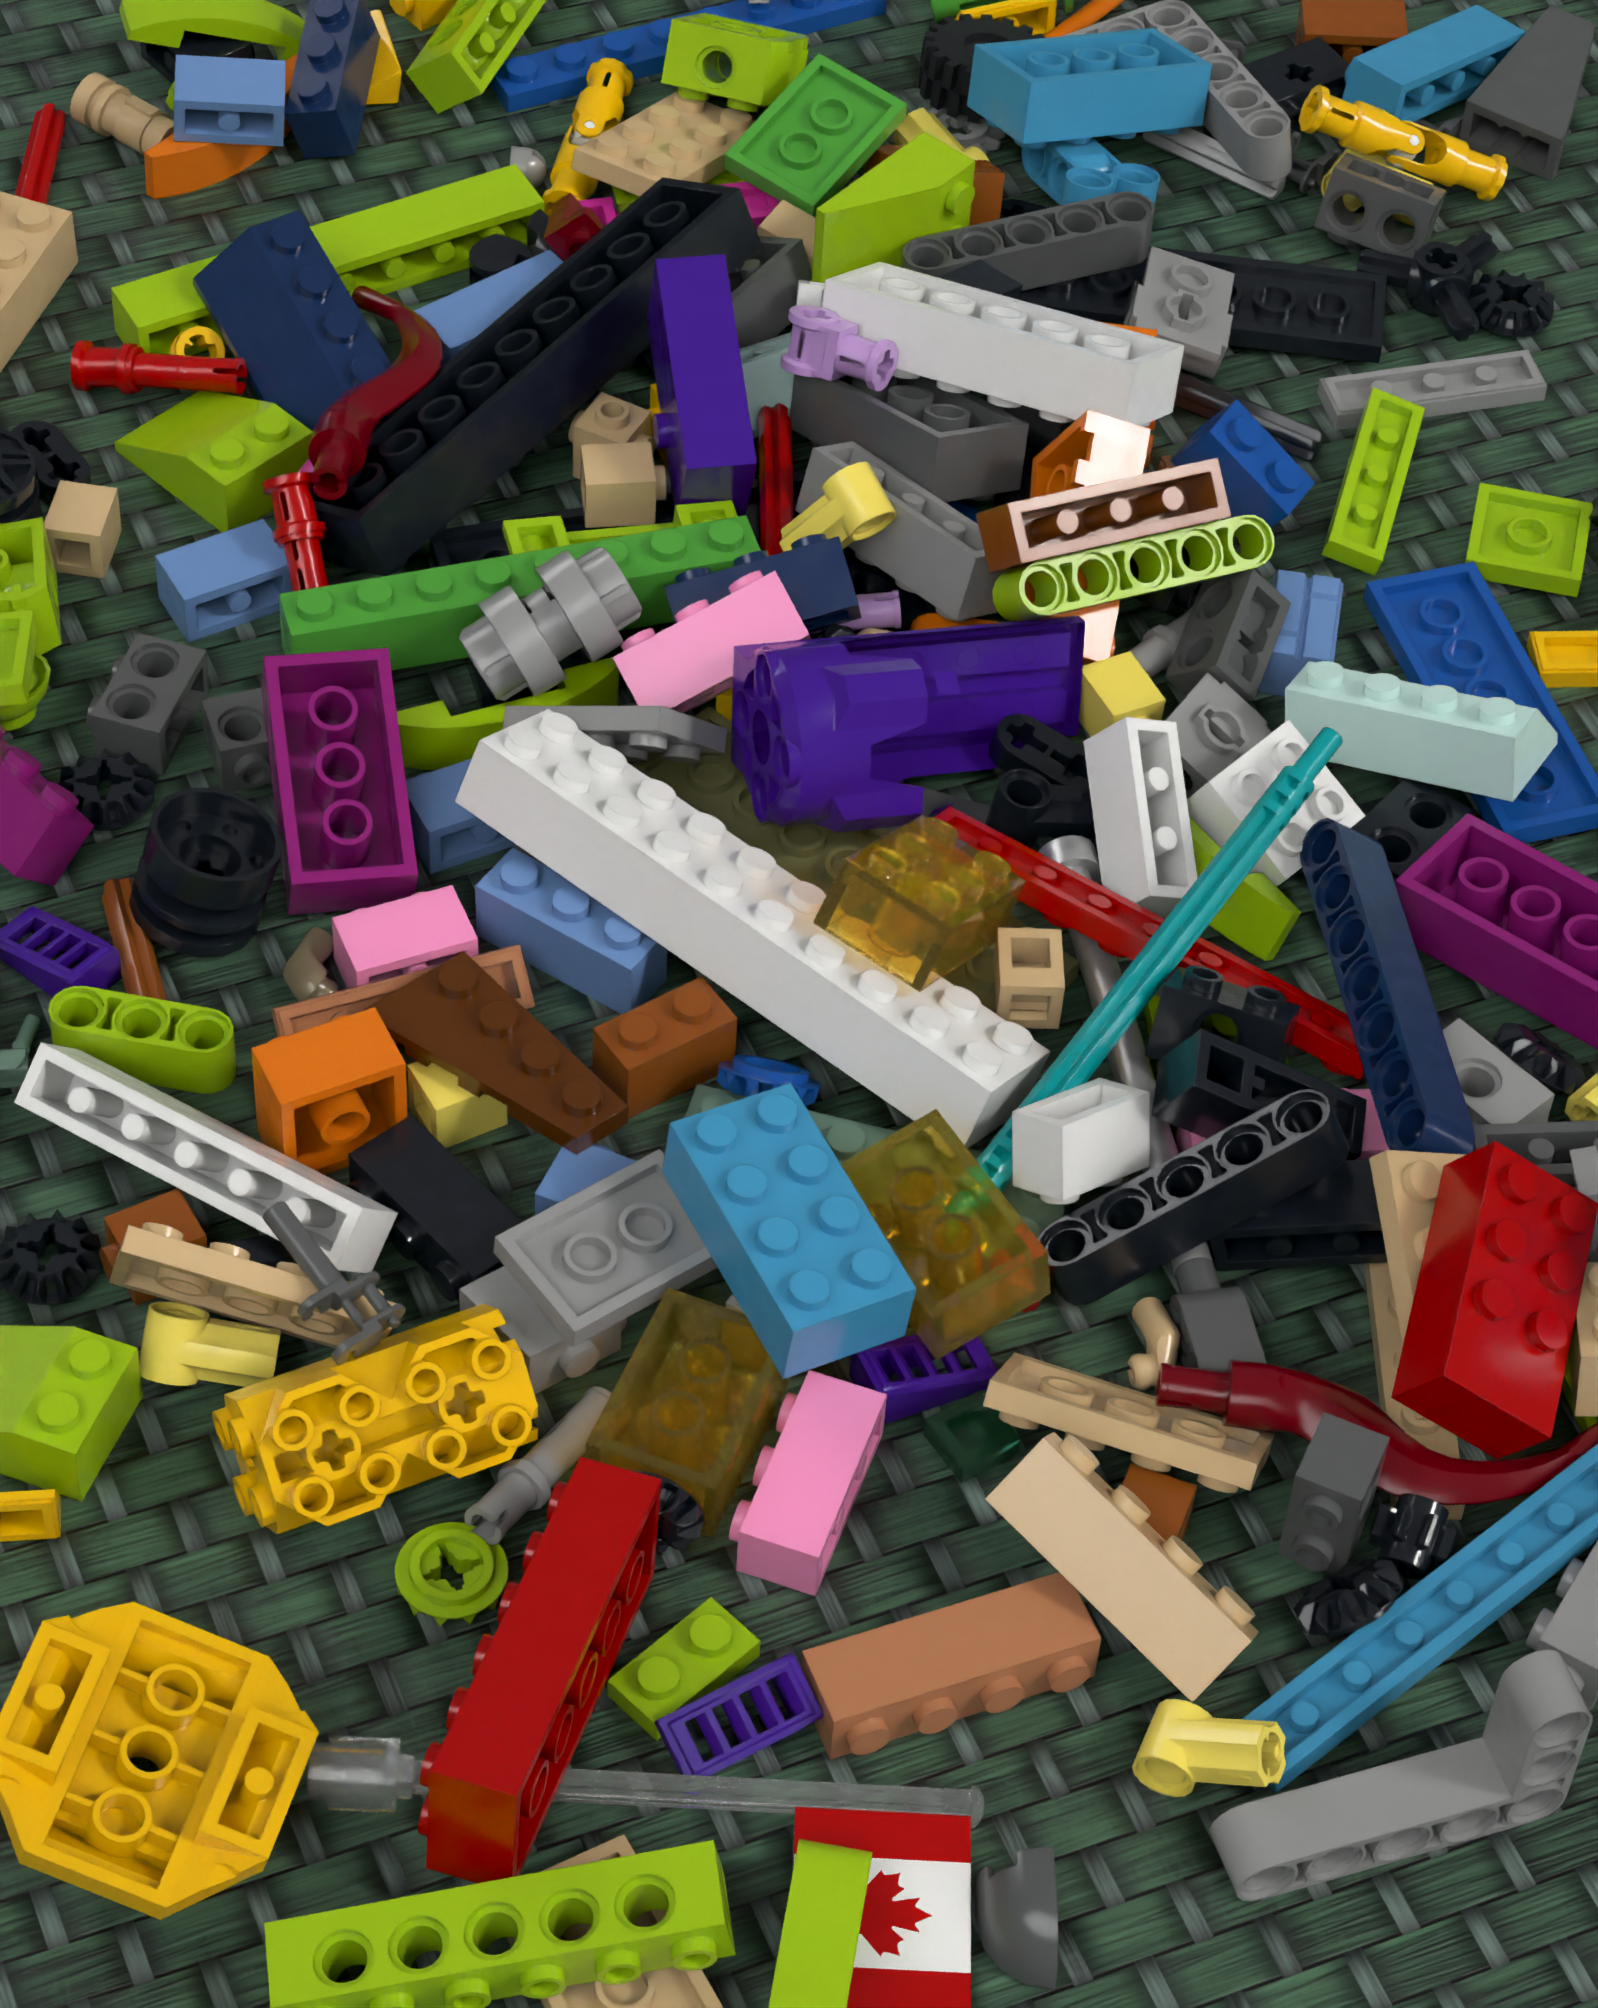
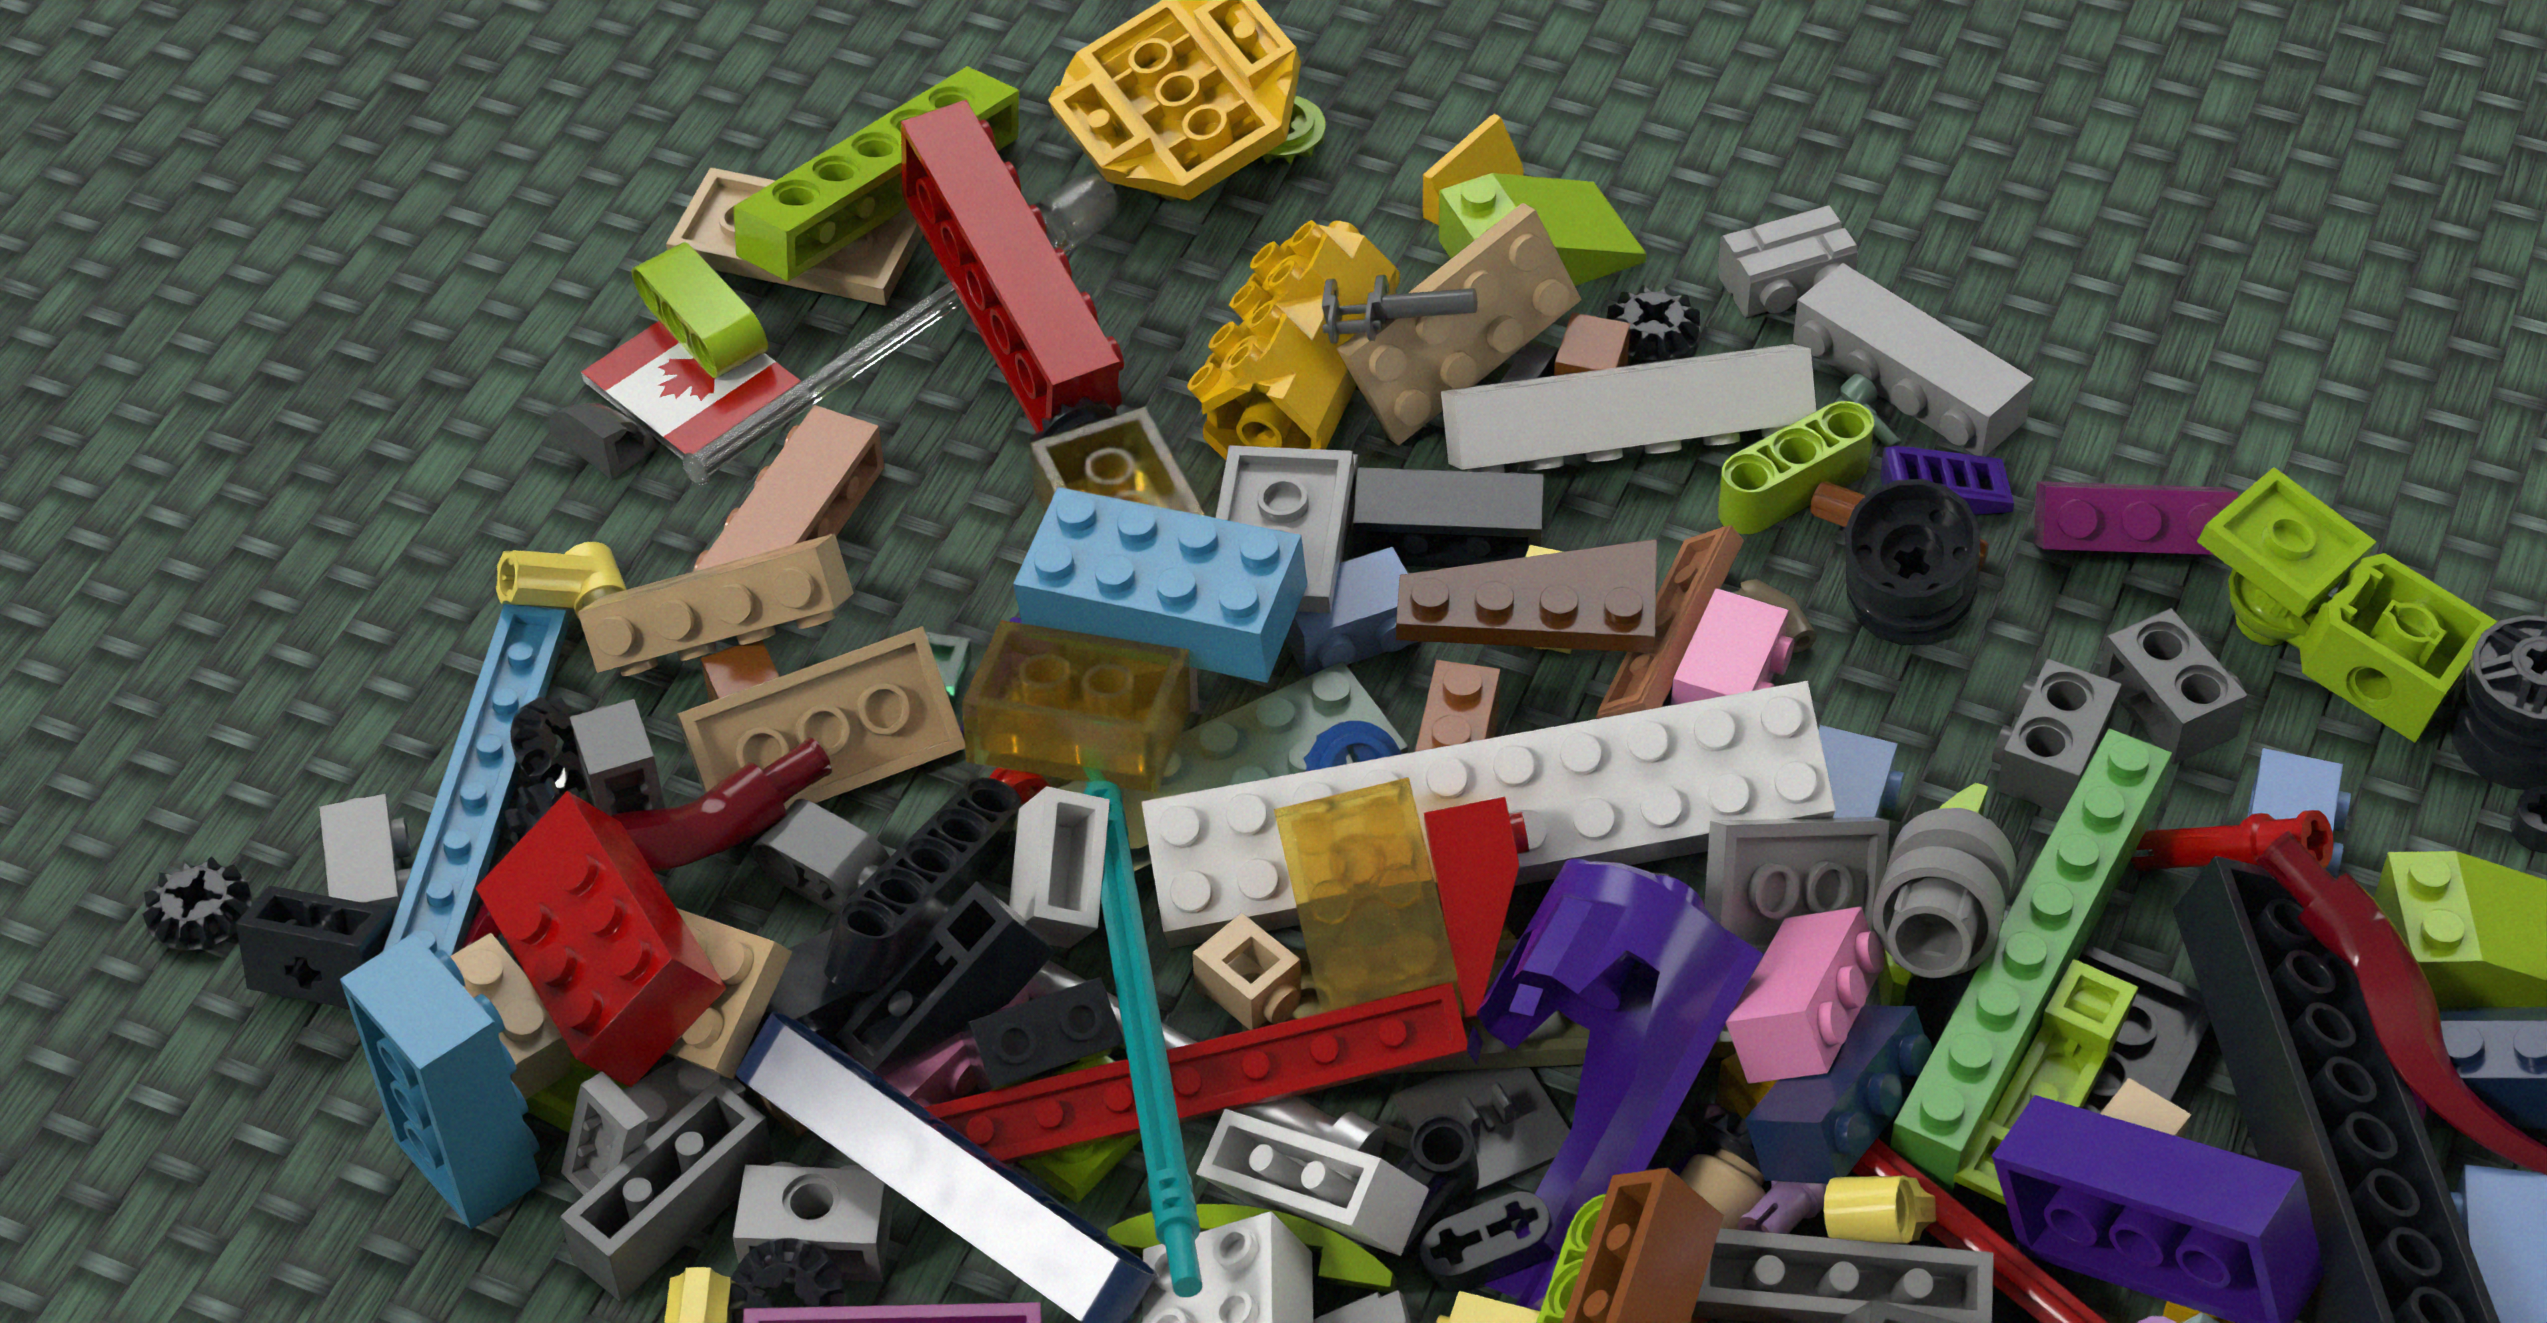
camera: 140 degrees right, 0 degrees up
tan brick [44,480,122,579] -> none
black gear [58,749,155,831] -> none
orange brick [251,1007,408,1175] -> none
magenta brick [261,648,418,915] -> none
lime gear [395,1522,508,1627] -> none
light grey pin [464,1386,623,1545] -> none
lime plate [607,1597,761,1741] -> none
dark purple slope [654,1652,823,1788] -> none
bright pink brick [729,1370,887,1596] -> none
tan arm [1127,1297,1180,1390] -> none
light grey beam [1209,1649,1593,1901] -> none
none -> red slope [1424,797,1530,1023]

